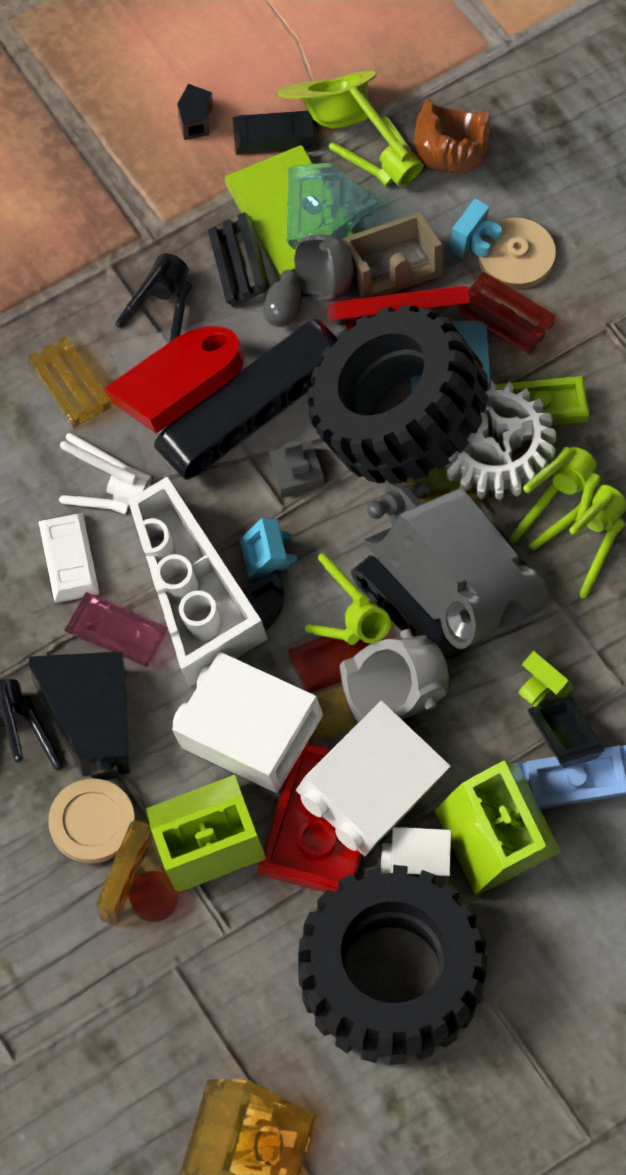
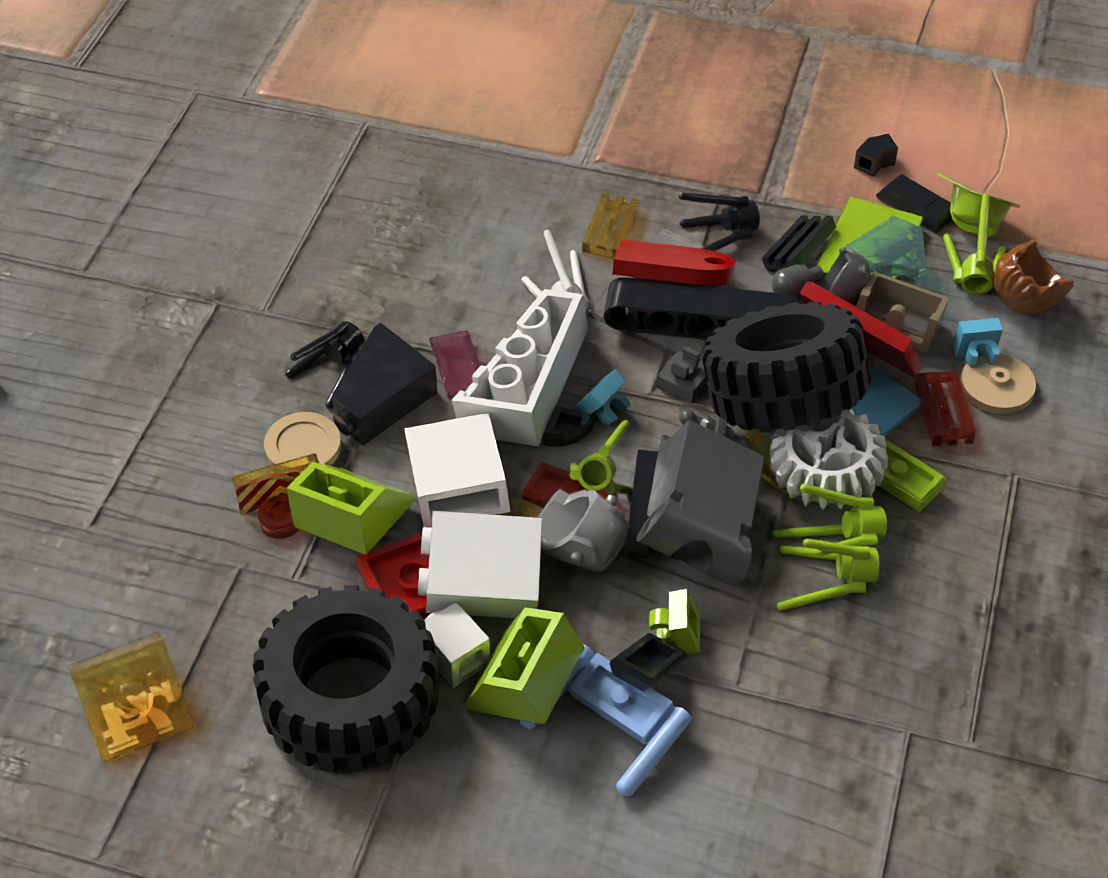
camera: 50 degrees right, 15 degrees down
white tile [38,513,100,603] -> none

